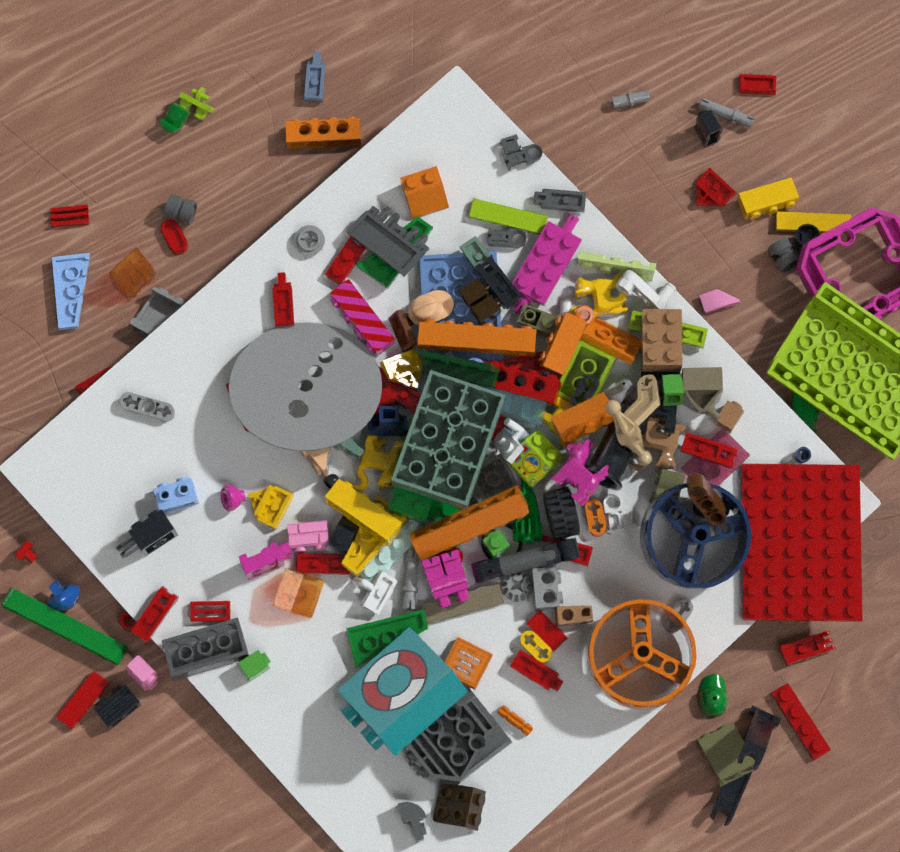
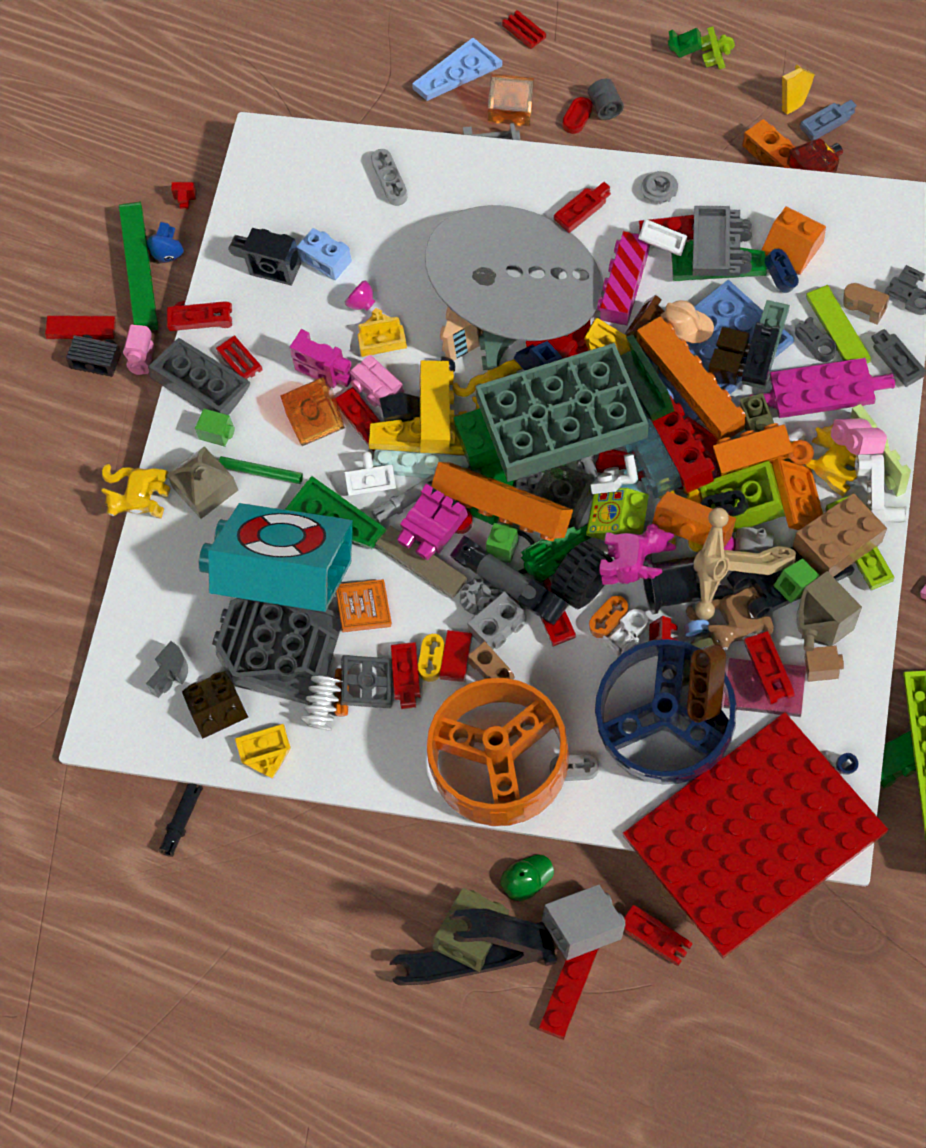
camera: 55 degrees right, 10 degrees down
none -> yellow animal [101,464,171,519]
none -> dark tan piece [167,446,238,519]
none -> green piece [219,456,303,484]
none -> yellow slope [235,724,291,779]
none -> white piece [301,675,343,731]
none -> dark grey piece [341,655,392,708]
none -> light grey brick [542,884,625,960]
none -> white tile [638,219,688,256]
none -> red tile [649,616,678,641]
none -> light blue tile [684,620,710,637]
none -> dark blue beam [765,249,799,293]
none -> yellow slope [782,65,815,115]
none -> clear red torso [787,138,843,173]
none -> bright pink brick [831,418,887,455]
none -> medium nougat leg [843,283,890,325]

